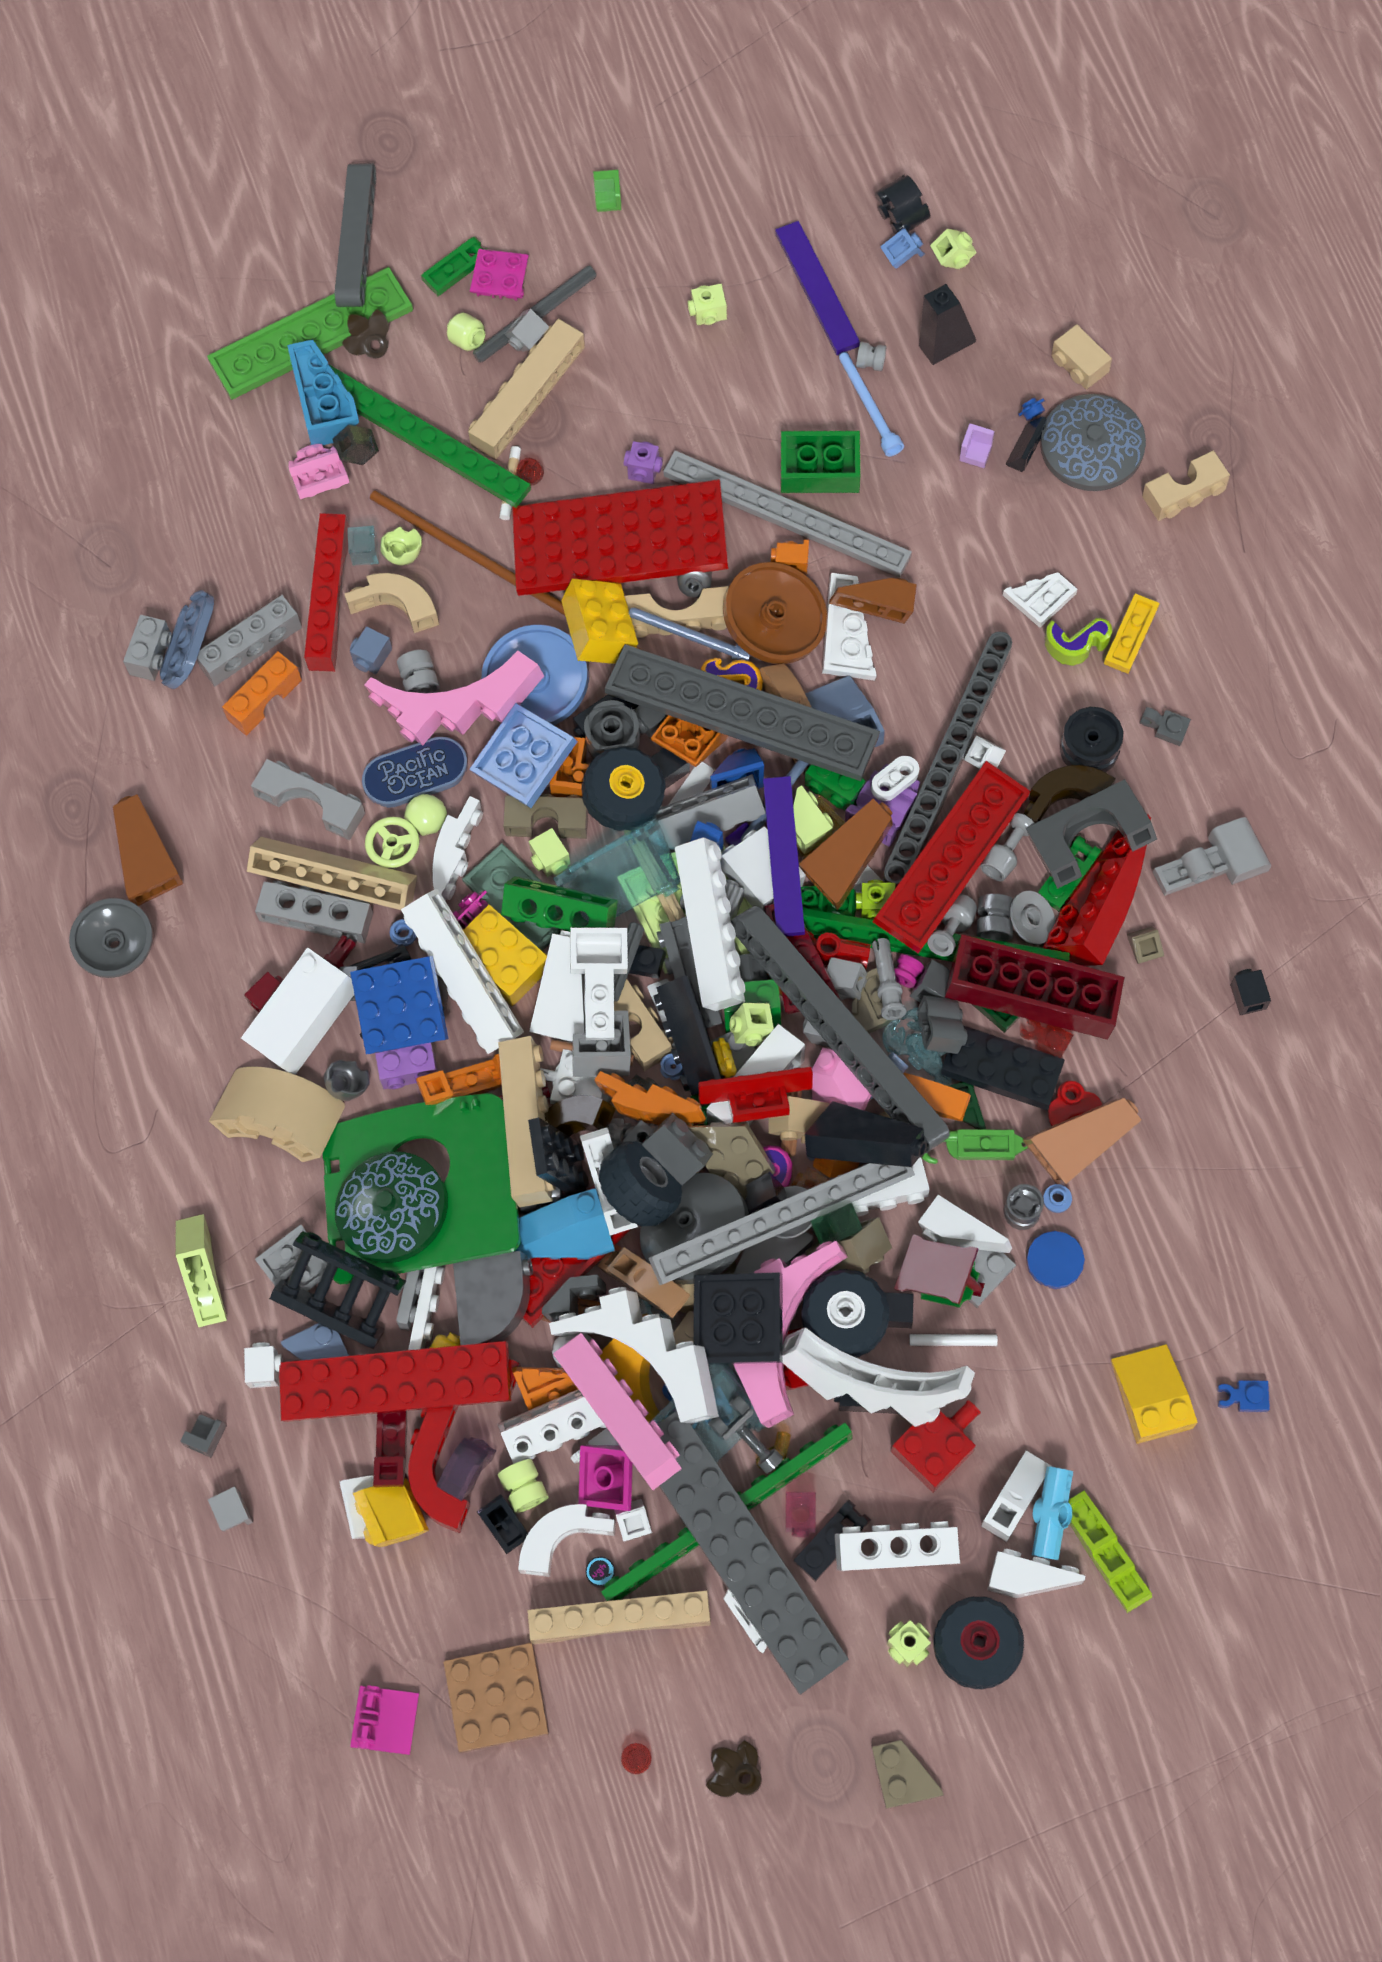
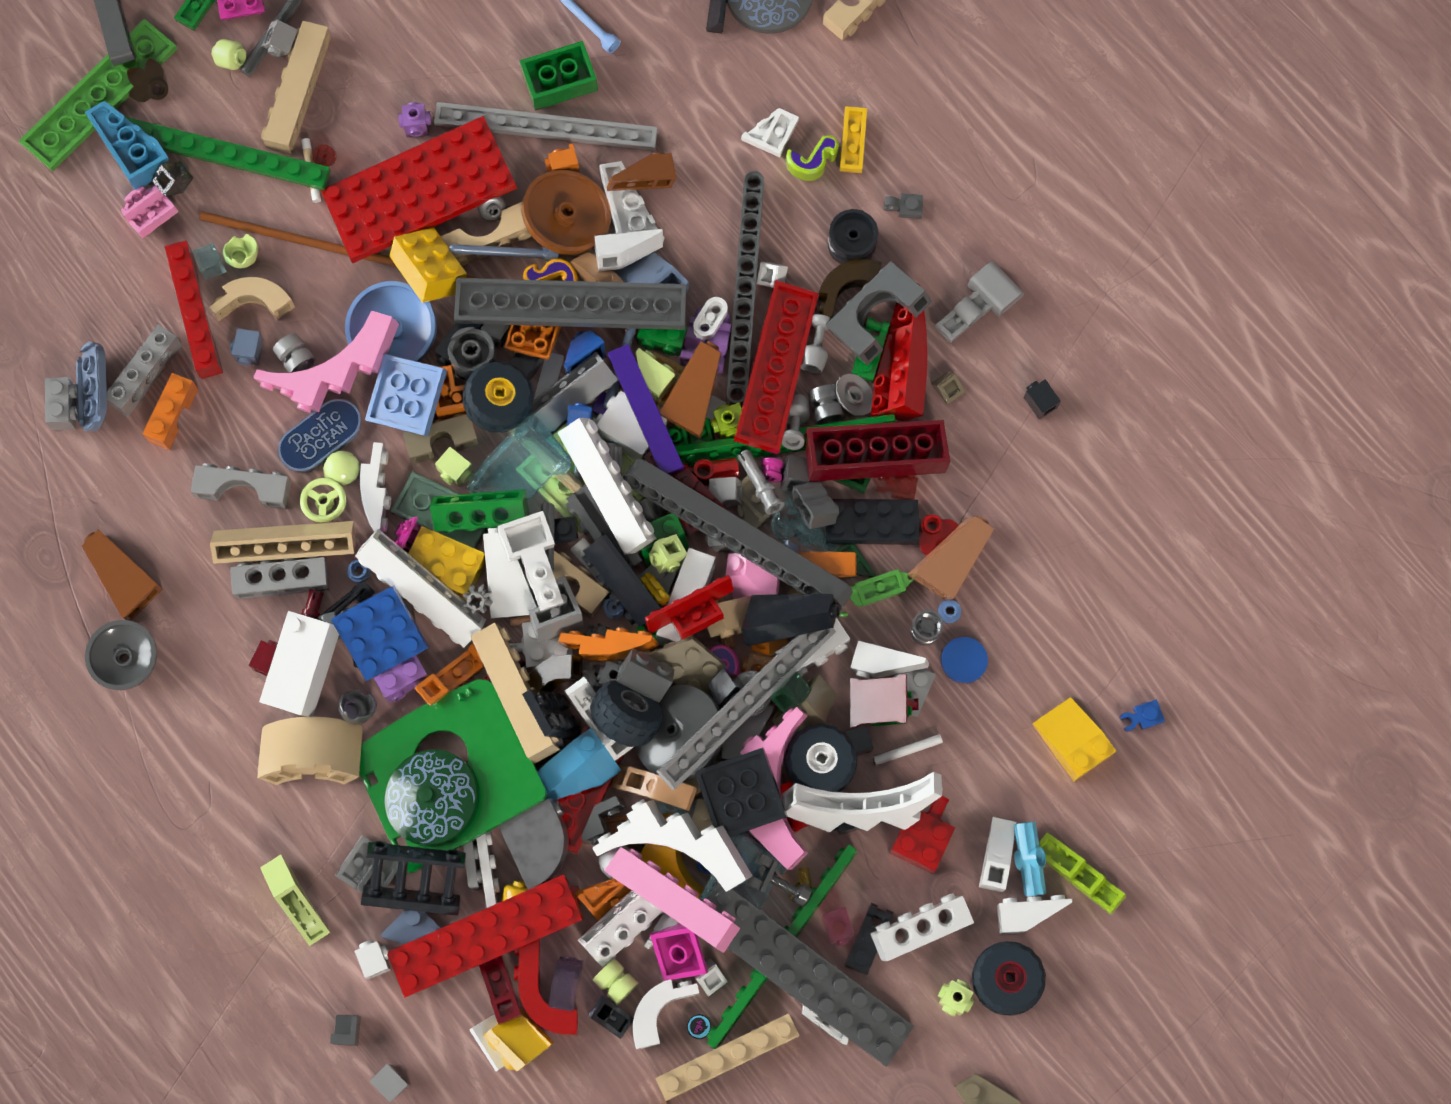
camera: 25 degrees left, 5 degrees up
lavender panel [960,424,994,468] -> none
none -> light grey gear [463,584,493,614]
none -> white slope [595,229,663,271]

